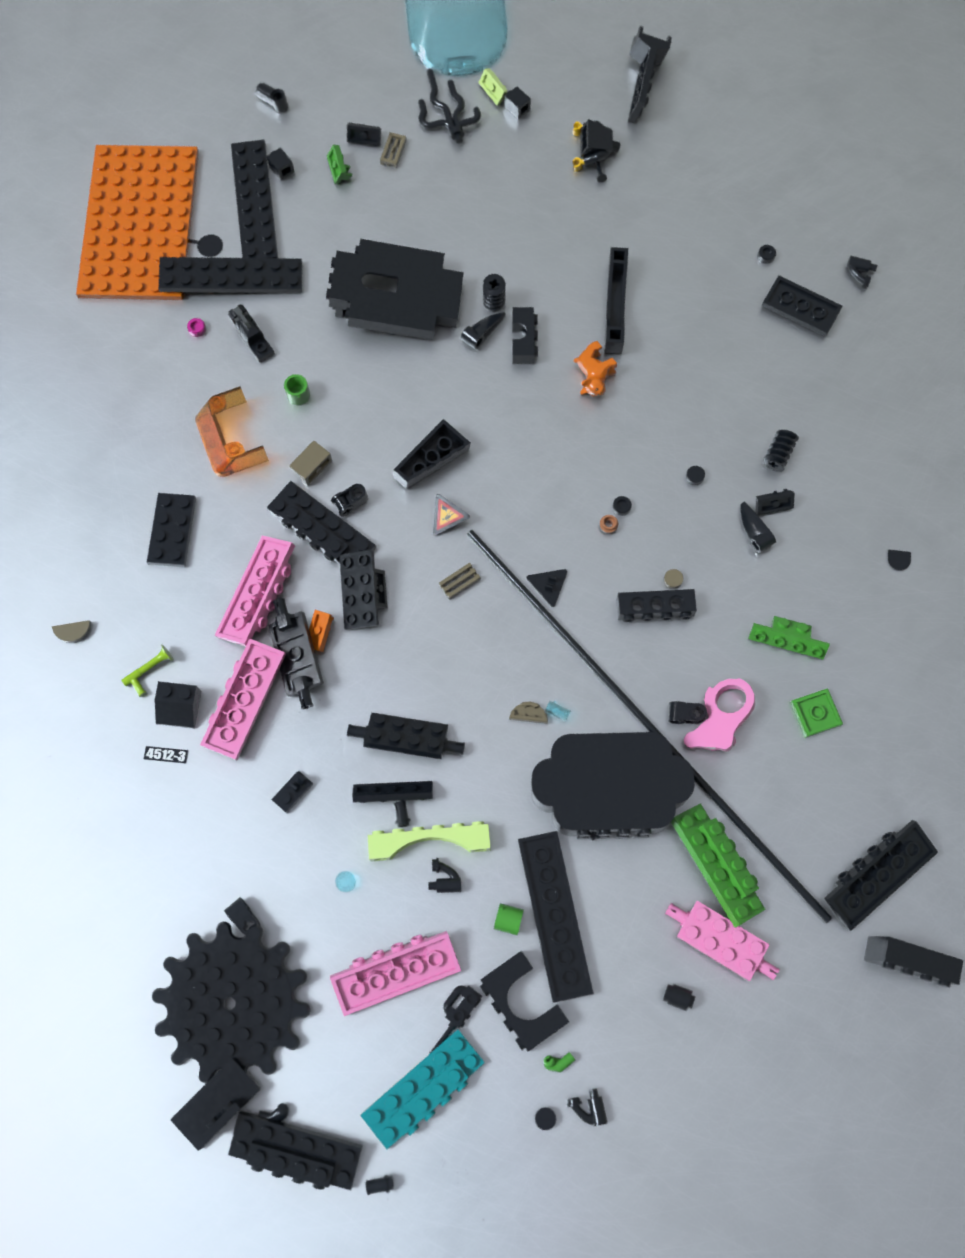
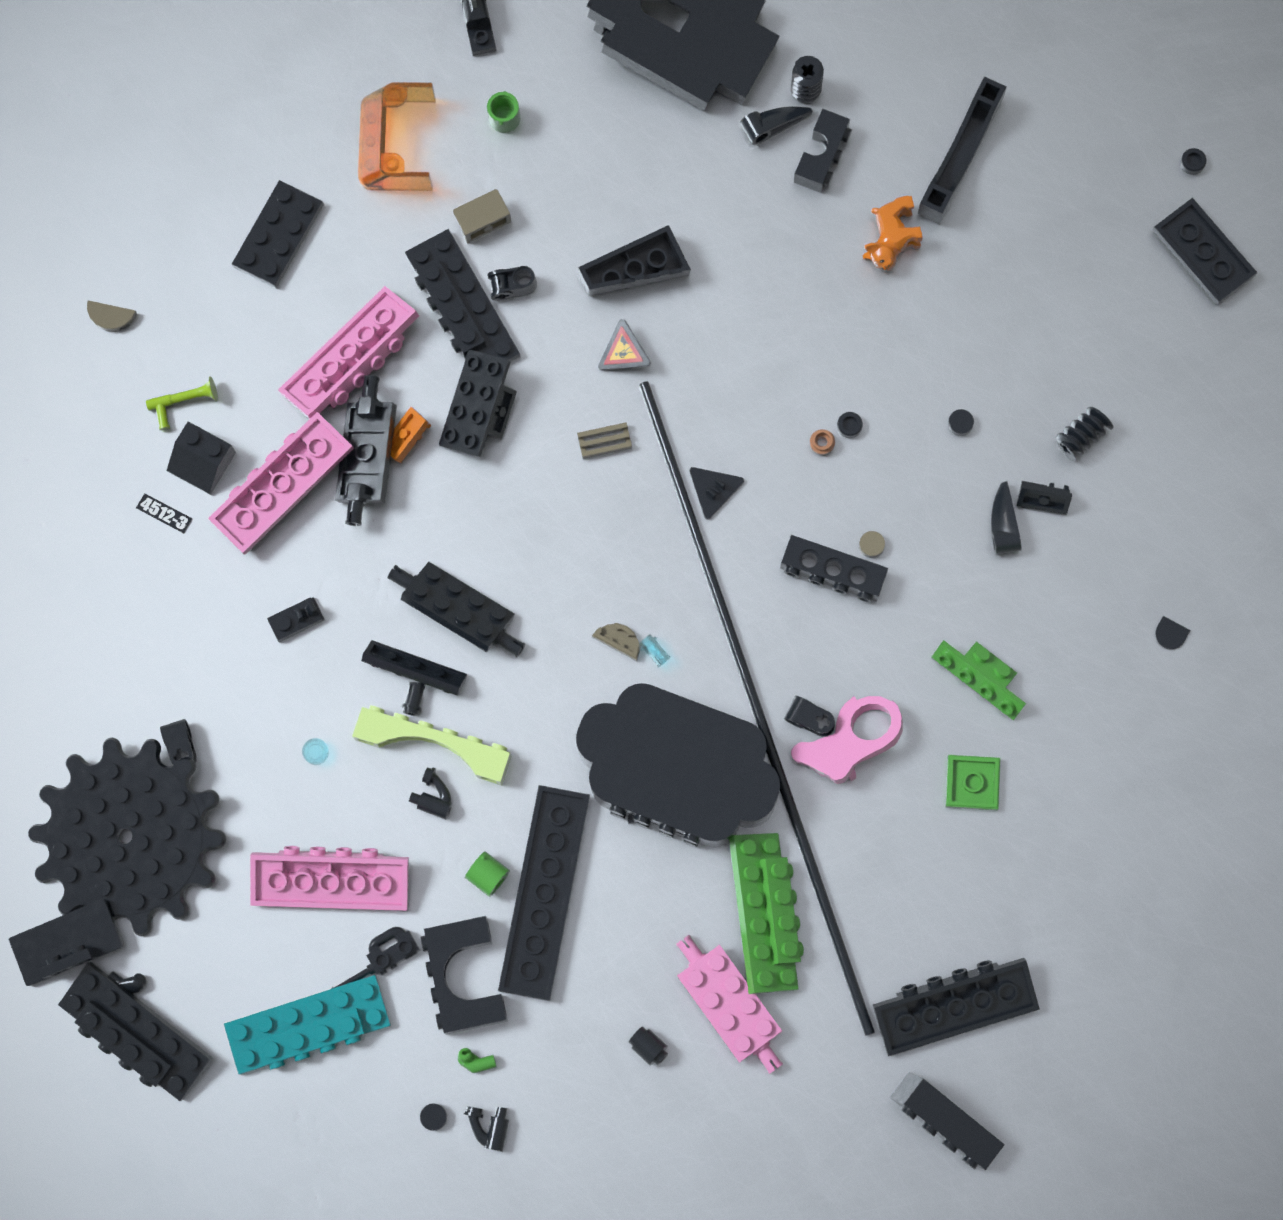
camera: 25 degrees right, 5 degrees up
black pin [365,1175,394,1195] -> none

